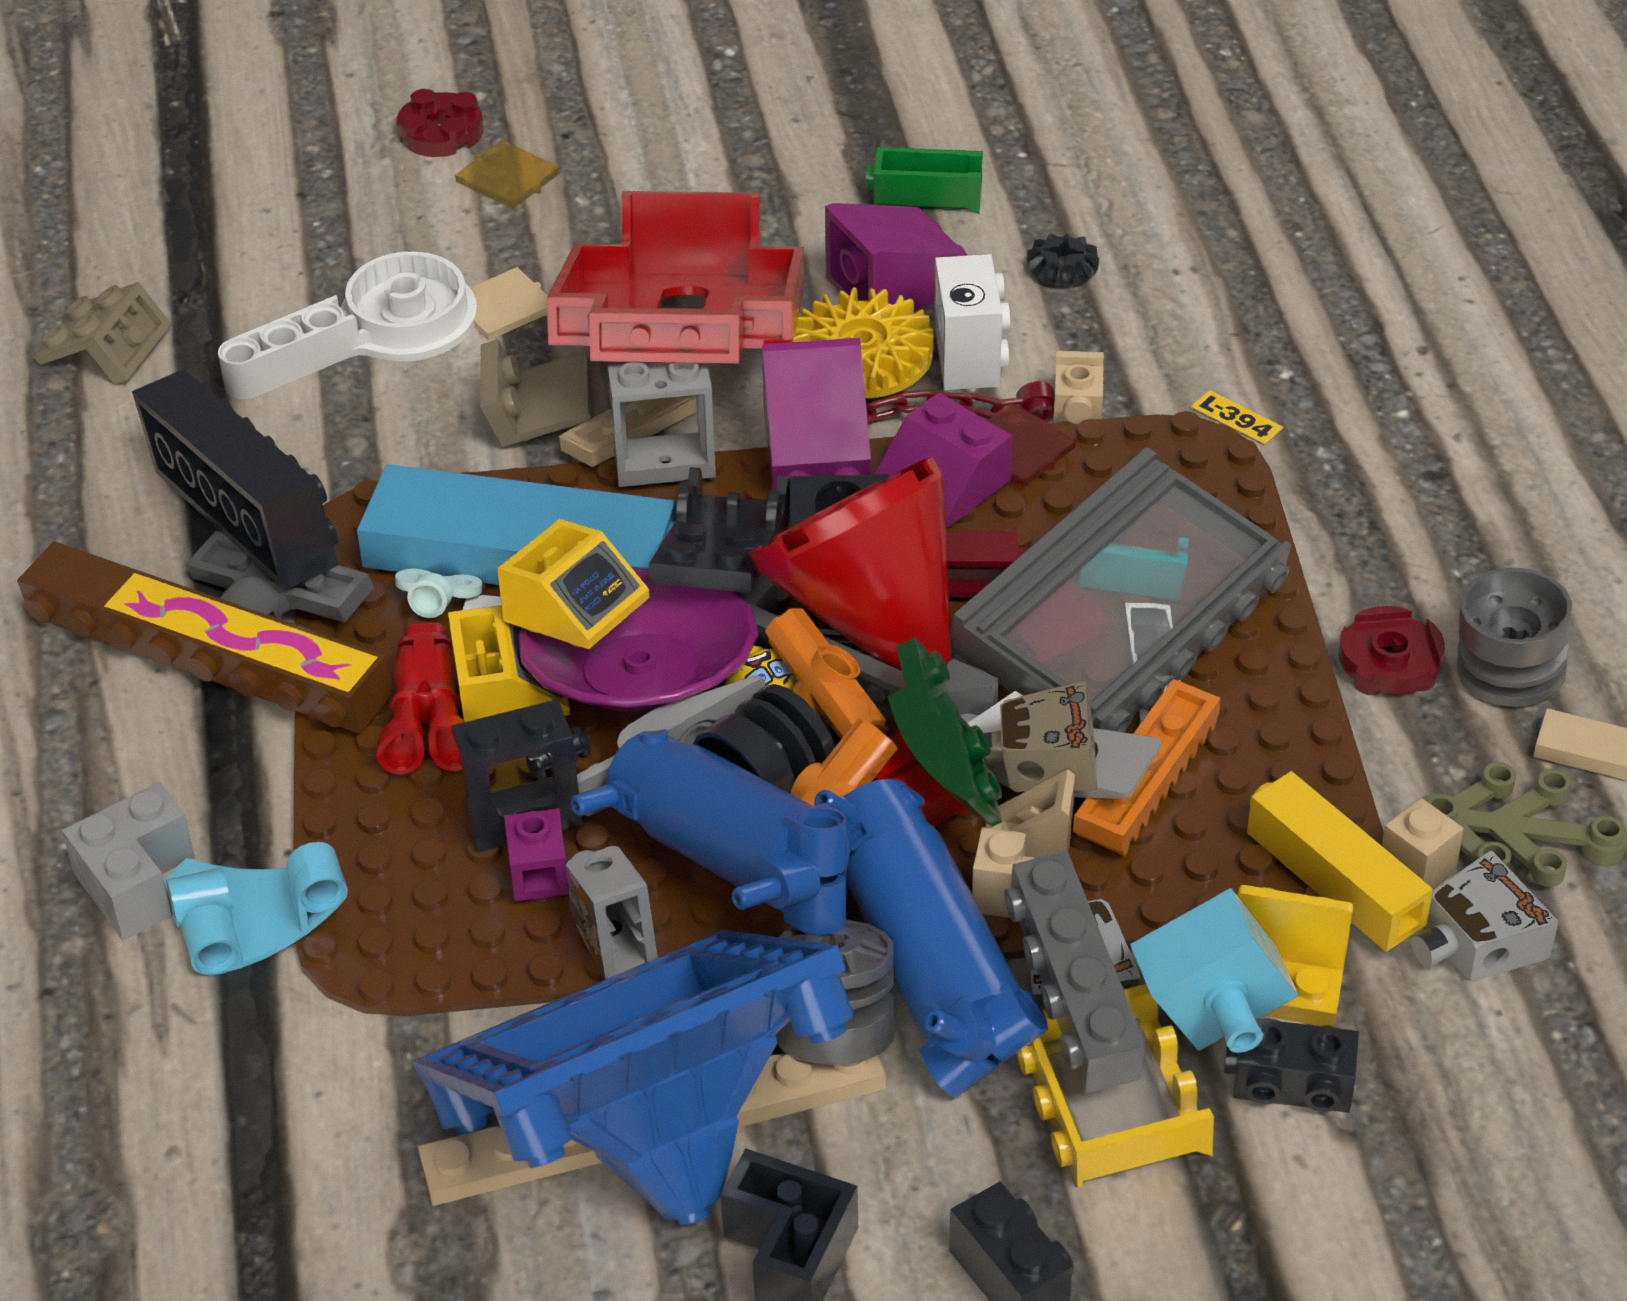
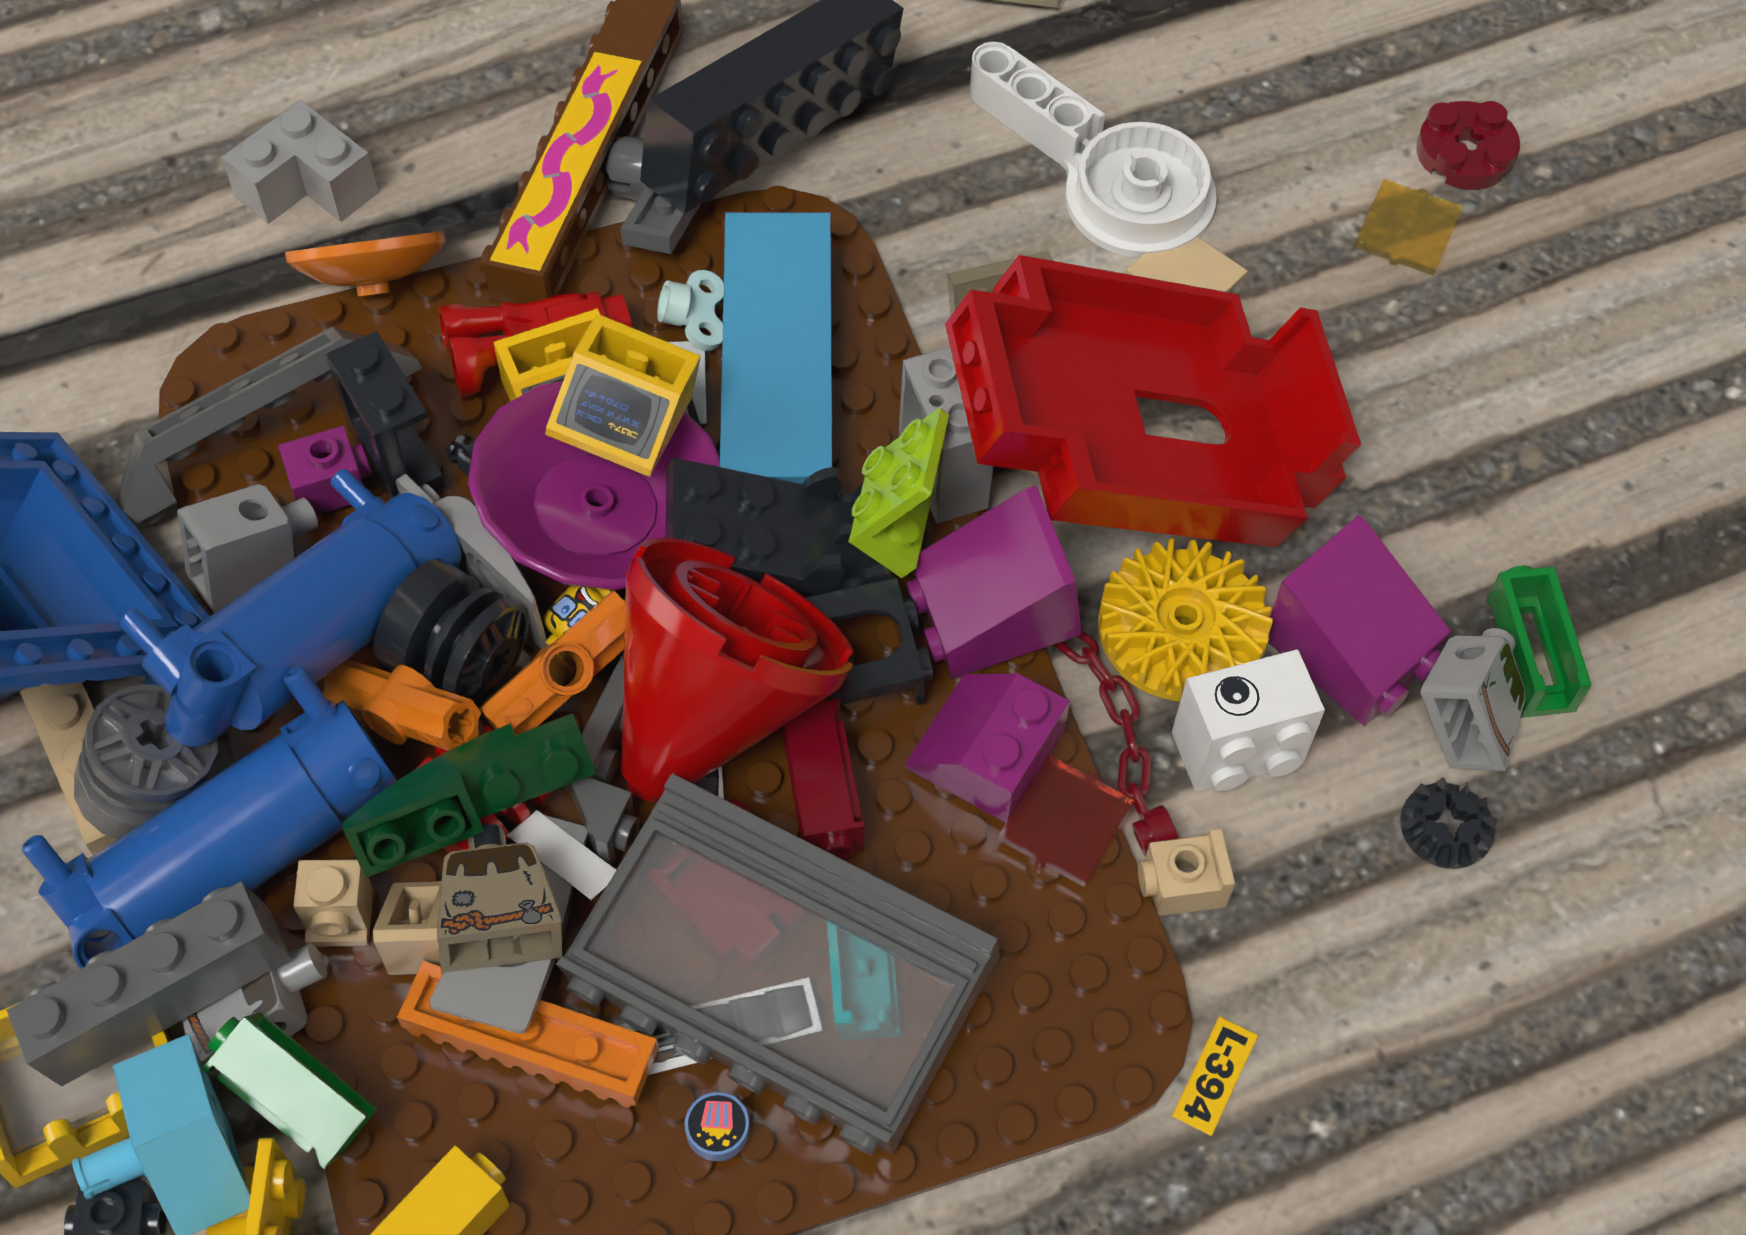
camera: 75 degrees right, 15 degrees up
medium azure panel [164,842,348,975] -> none
none -> dark grey slope [115,327,422,526]
none -> window [201,1012,378,1169]
none -> orange dish [285,231,446,296]
none -> tile [685,1092,750,1161]
none -> lime bracket [849,407,949,578]
none -> light grey torso [1420,628,1525,771]

